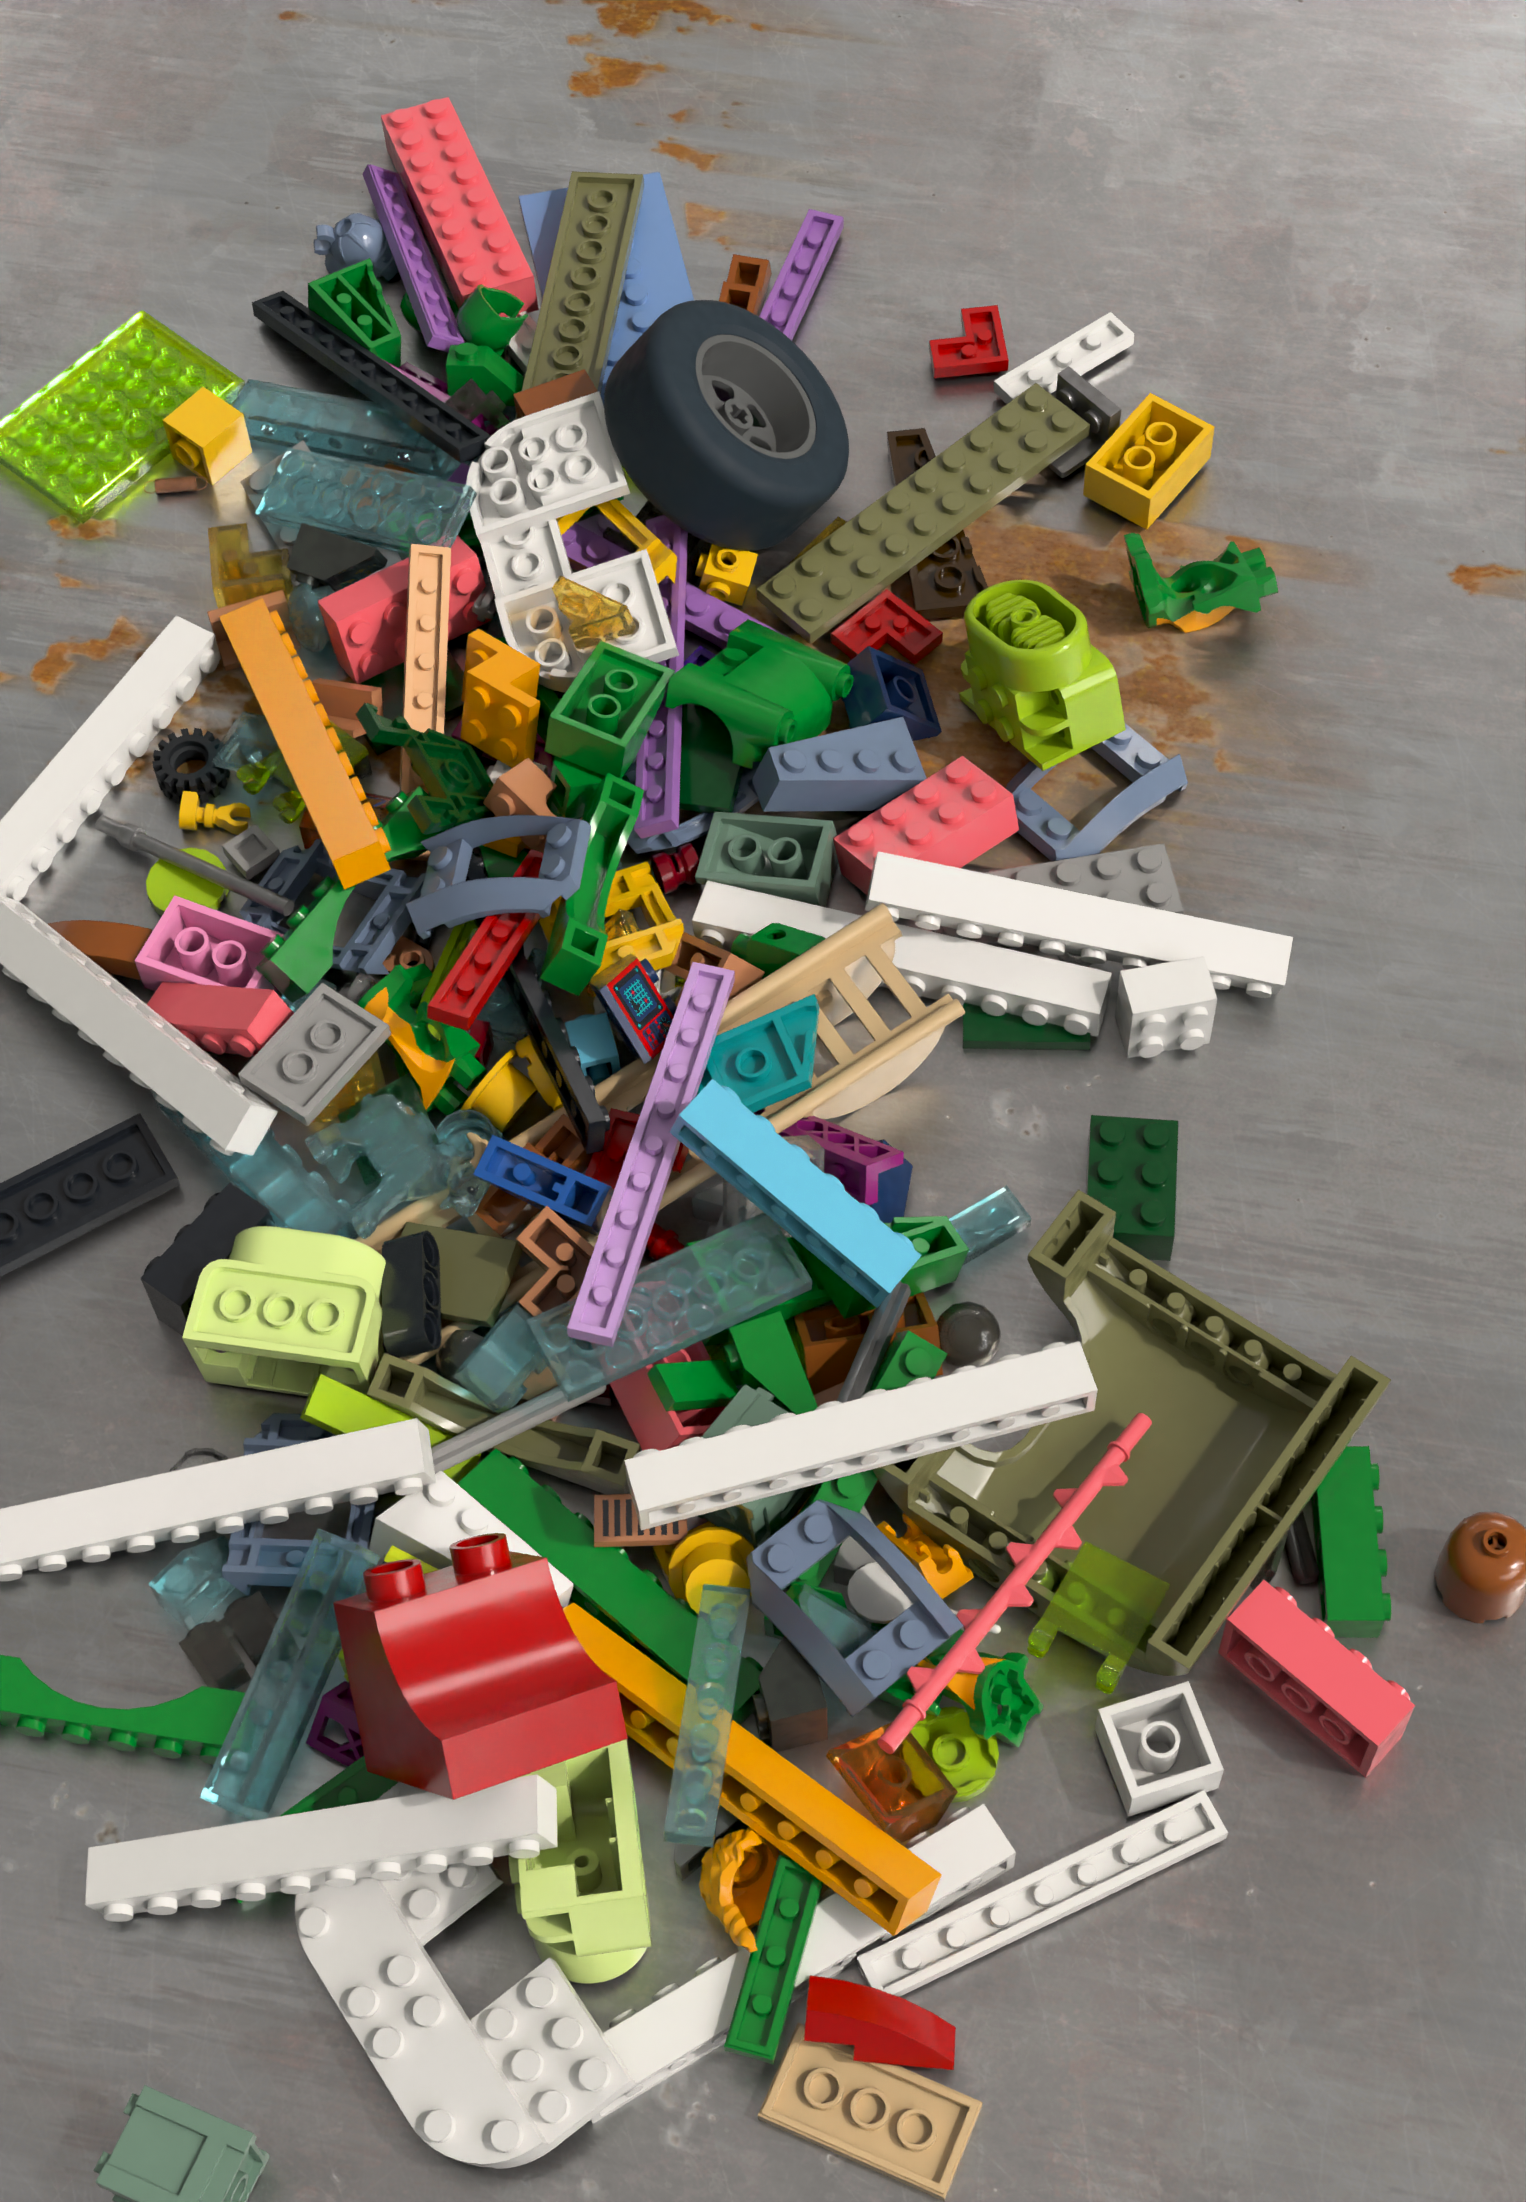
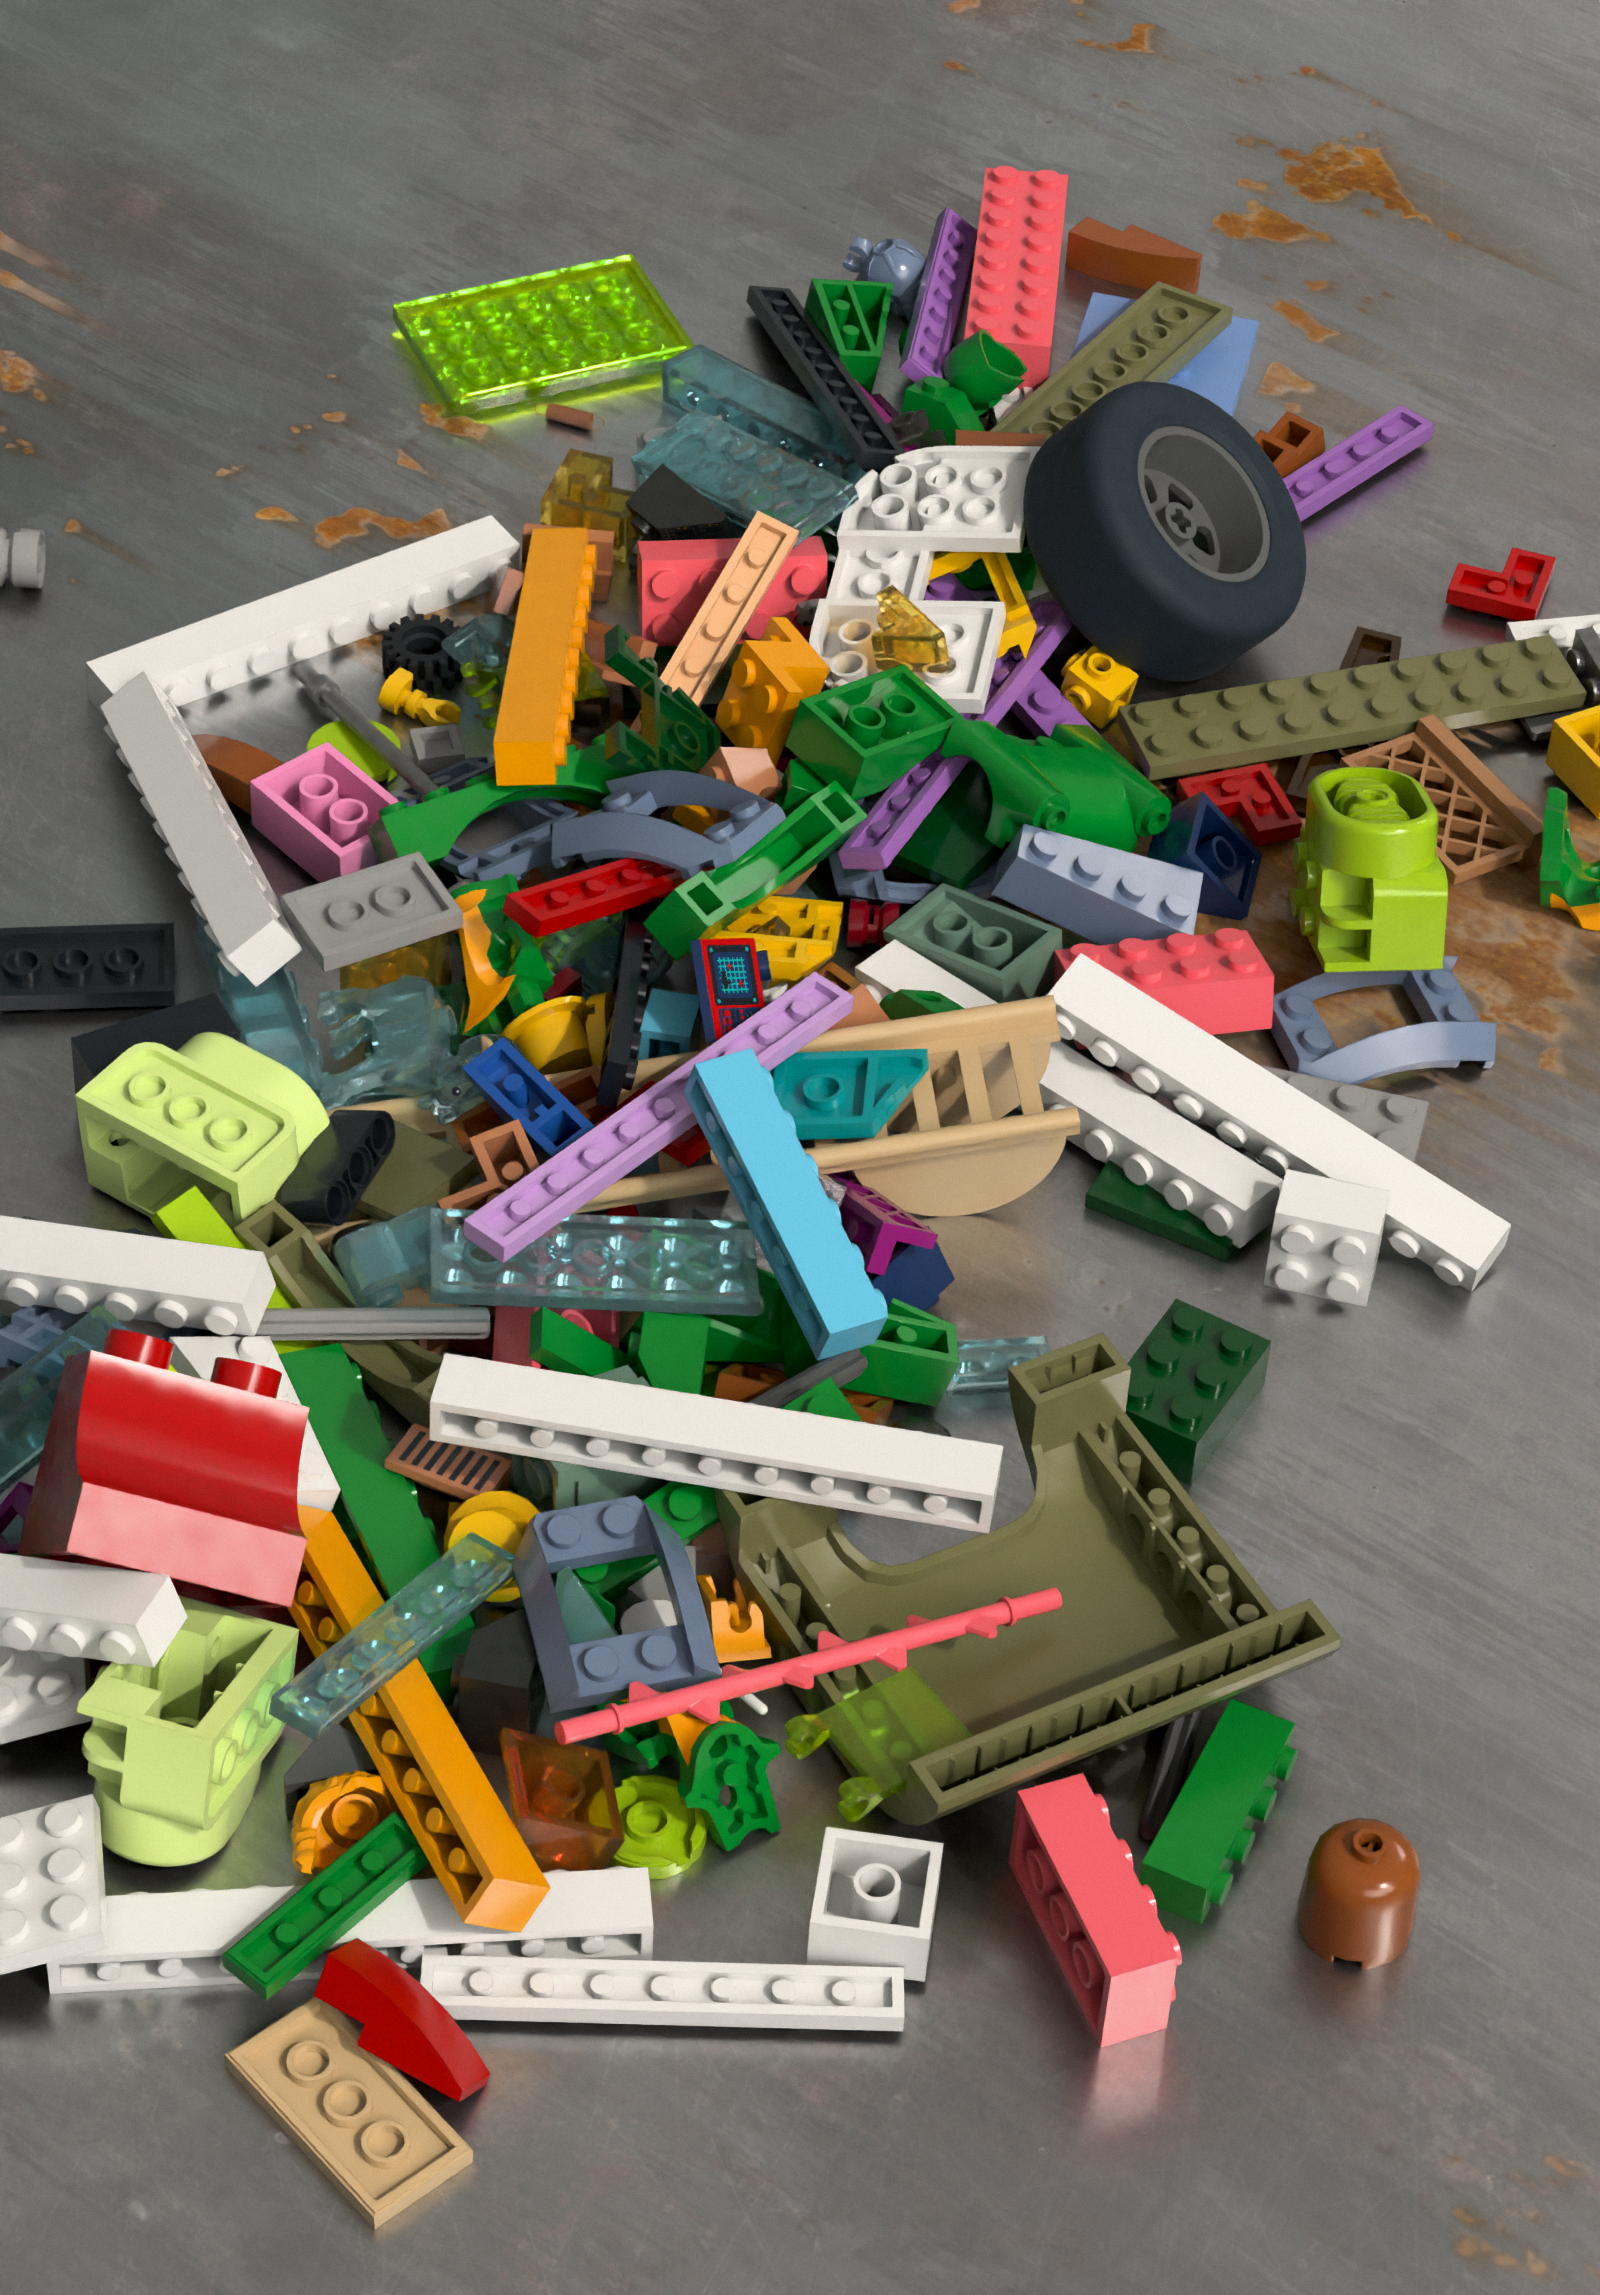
camera: 20 degrees right, 15 degrees down
coral brick [147,982,294,1057] -> none
yellow head [163,387,252,486] -> none
clear light blue piece [287,583,335,652] -> none
none -> tile [483,567,525,618]
none -> dark orange slope [1065,217,1202,293]
none -> medium nougat fence [1339,714,1543,885]

